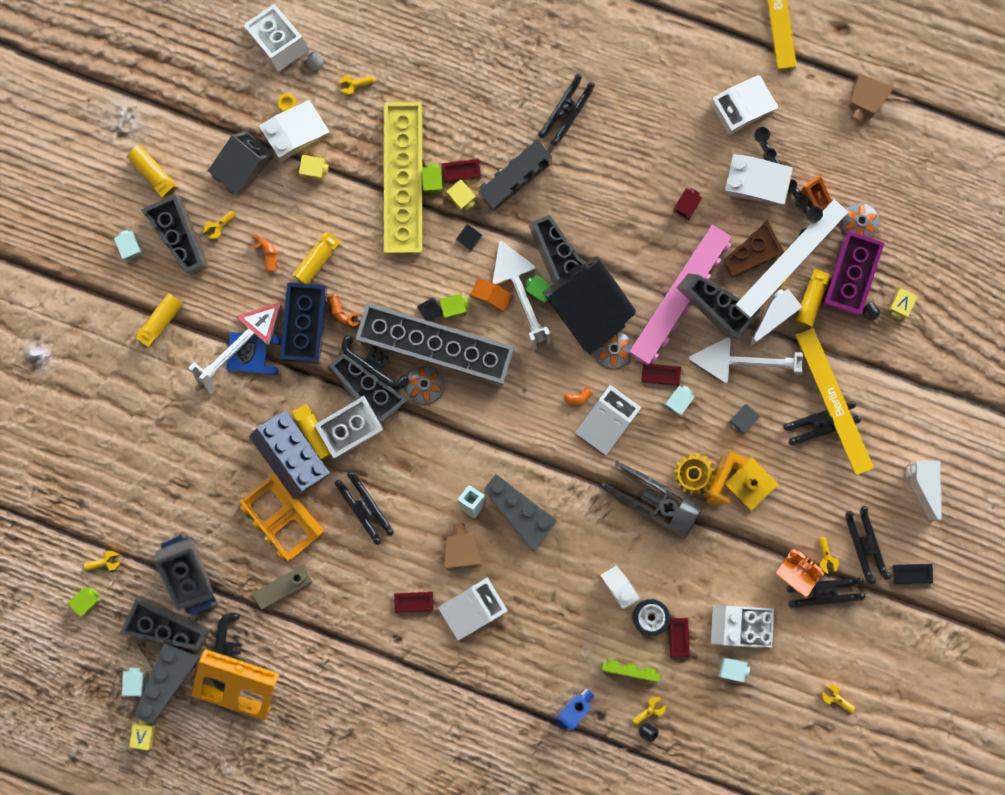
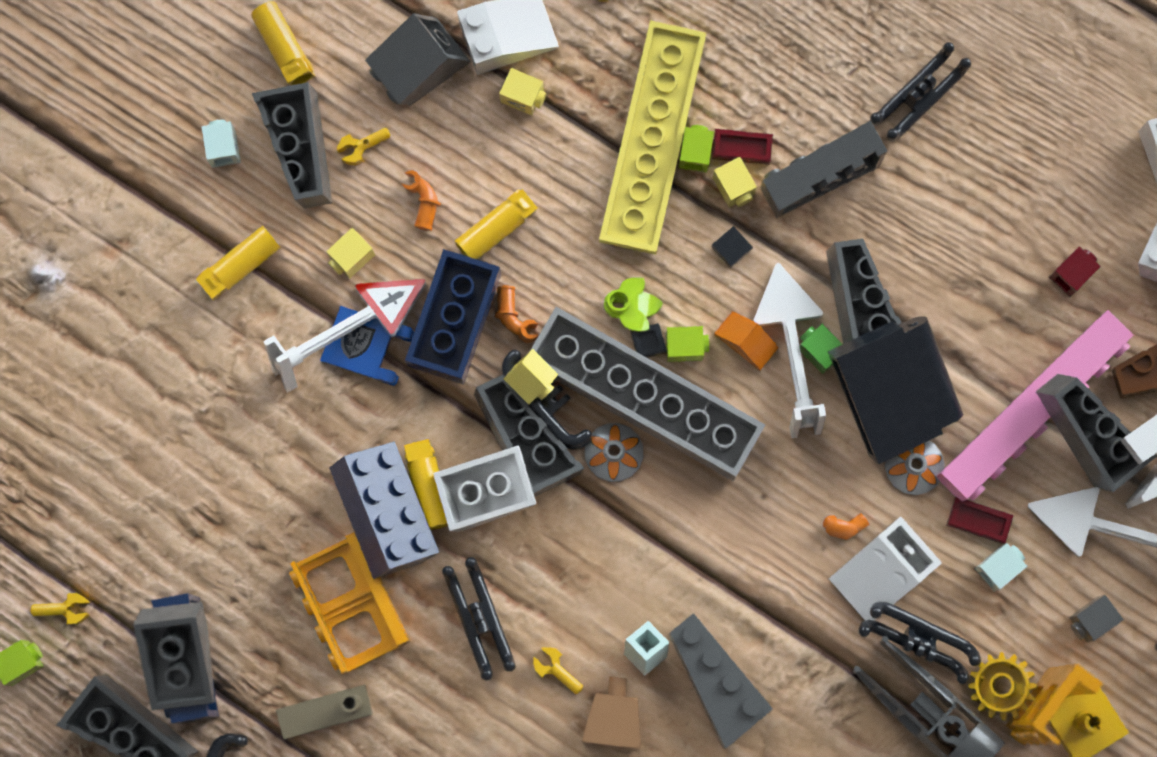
camera: 15 degrees right, 5 degrees down
none -> light yellow brick [326,228,375,279]
none -> light yellow brick [503,349,558,404]
none -> yellow bar [533,647,583,694]
none -> lime plate [604,277,663,332]
none -> black piece [858,601,981,684]

